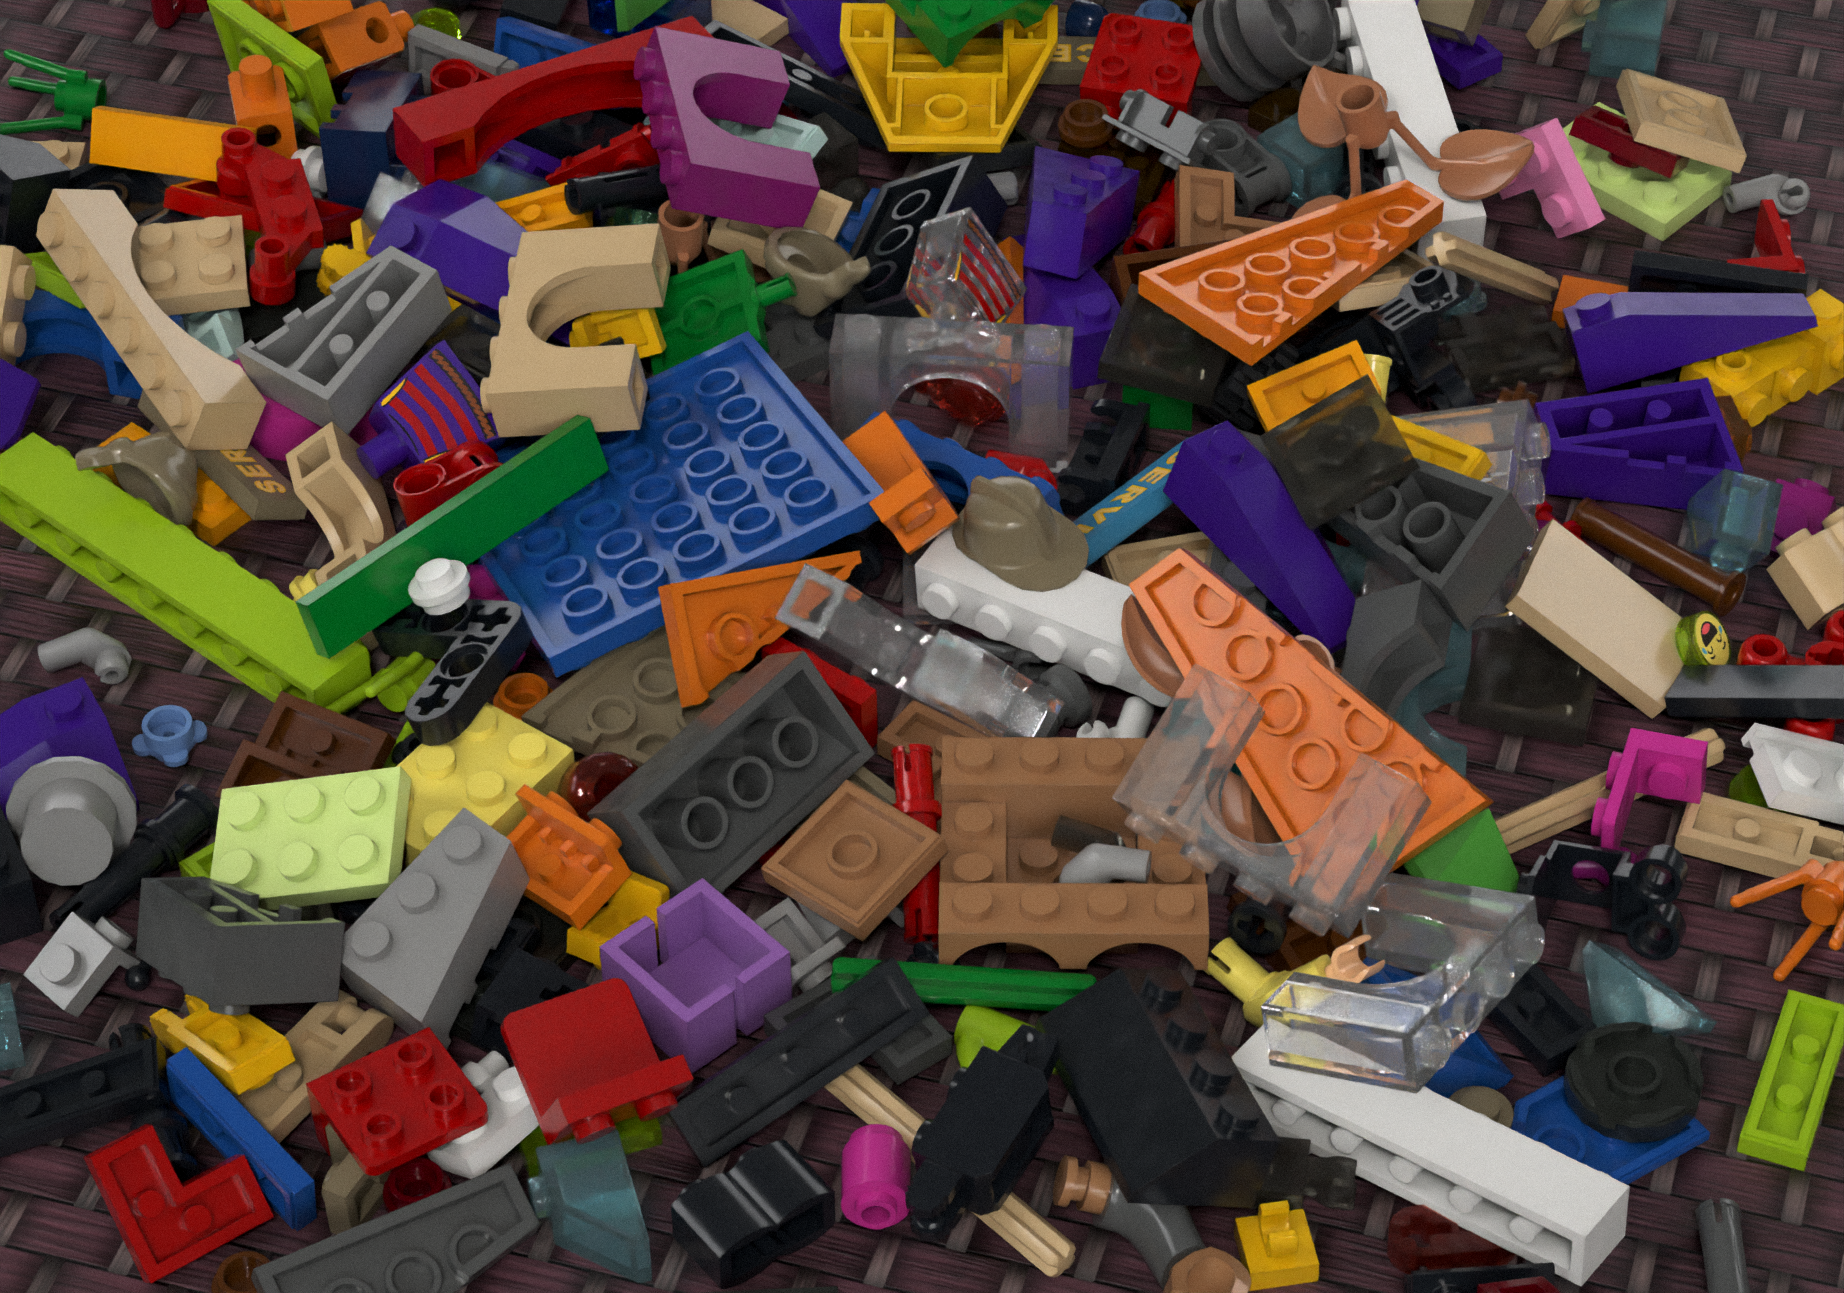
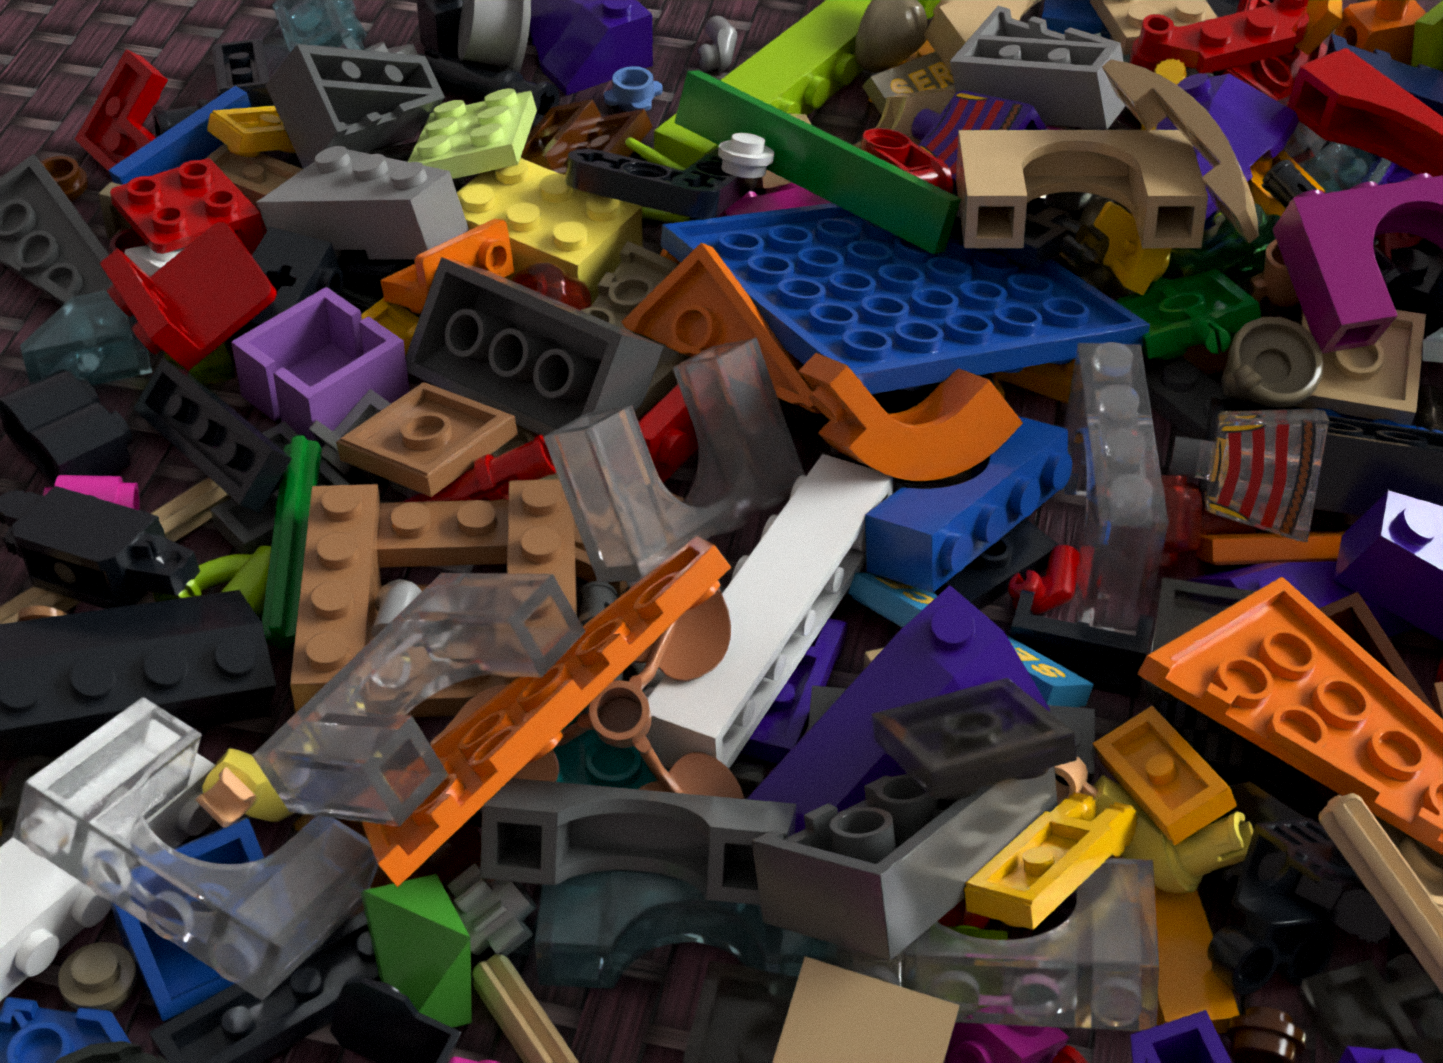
camera: 85 degrees right, 0 degrees up
dark tan piece [952,475,1089,592] -> none
none -> tan slope [1102,59,1259,243]

